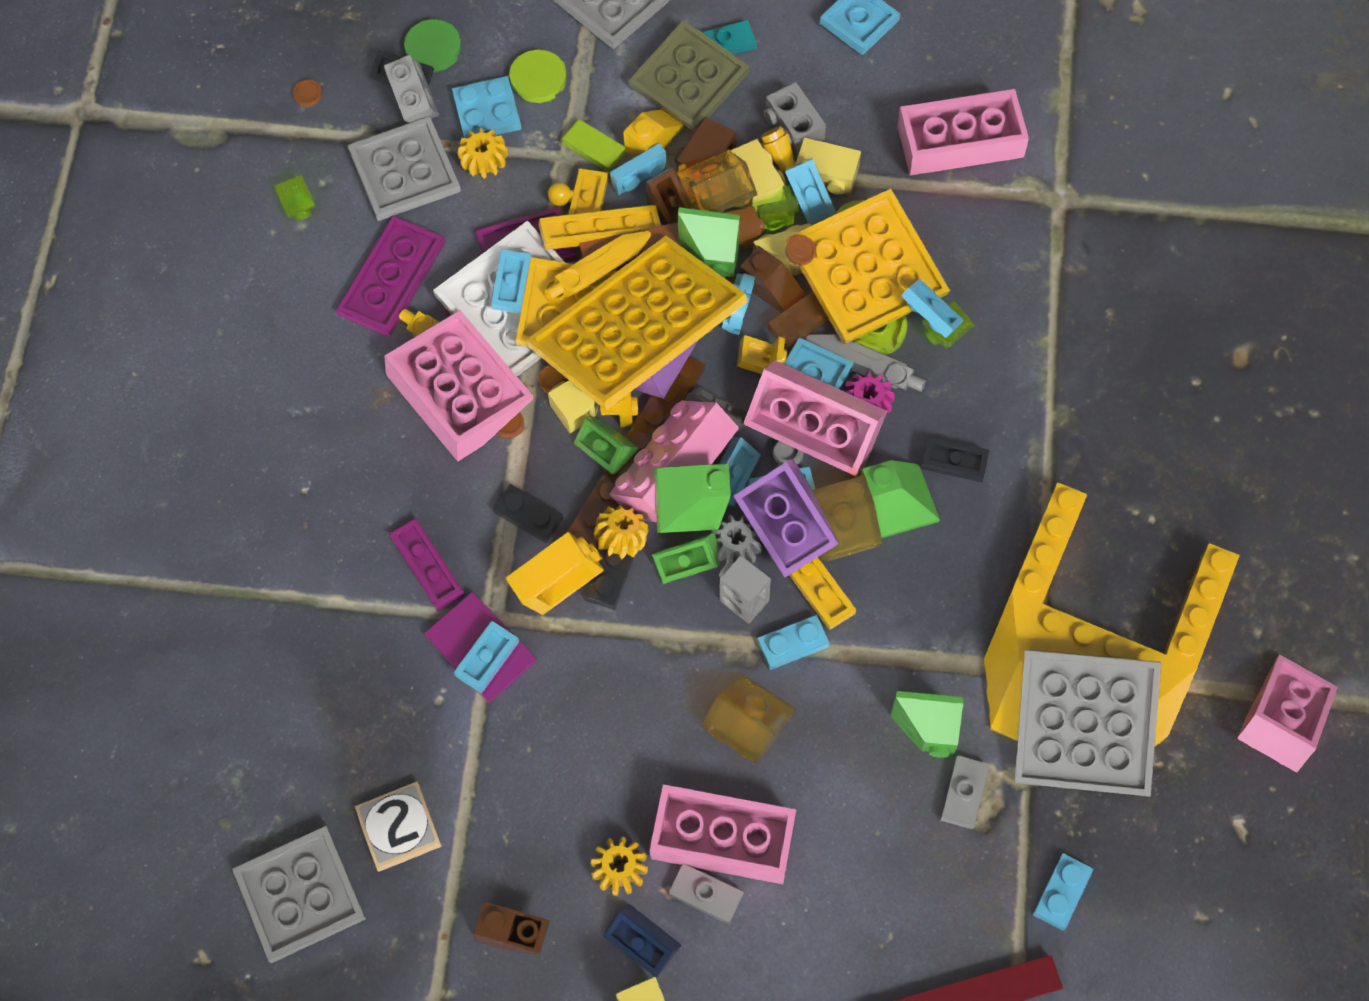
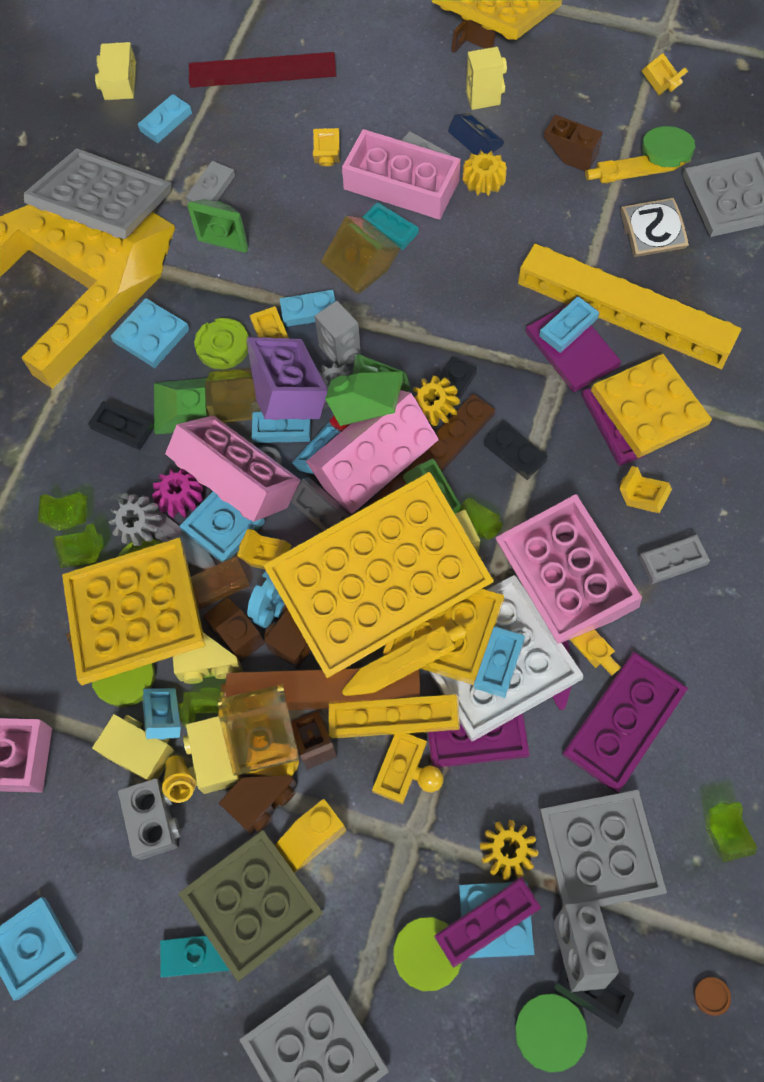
camera: 165 degrees left, 0 degrees up
yellow window [506,532,604,615] -> none
lime tile [562,119,626,173] -> none
medium azure plate [610,143,666,196] -> none
slope [678,207,740,277] -> none
dark orange piece [785,235,816,266] -> none
medium azure plate [902,279,964,338] -> none
none -> clear neon green bracket [38,492,88,531]
none -> light yellow brick [95,42,136,100]
none -> light grey gear [108,494,162,546]
none -> medium azure plate [111,298,190,368]
none -> lime tile [194,318,249,370]
none -> yellow bracket [313,128,340,167]
none -> teal plate [361,202,419,251]
none -> magenta tile [434,877,541,968]
none -> clear neon green cone [459,498,503,540]
none -> yellow brick [518,244,742,370]
none -> yellow piece [585,155,691,184]
none -> yellow plate [591,354,712,458]
none -> yellow bracket [620,466,672,513]
none -> light grey plate [639,534,710,584]
none -> bright green tile [642,126,695,167]

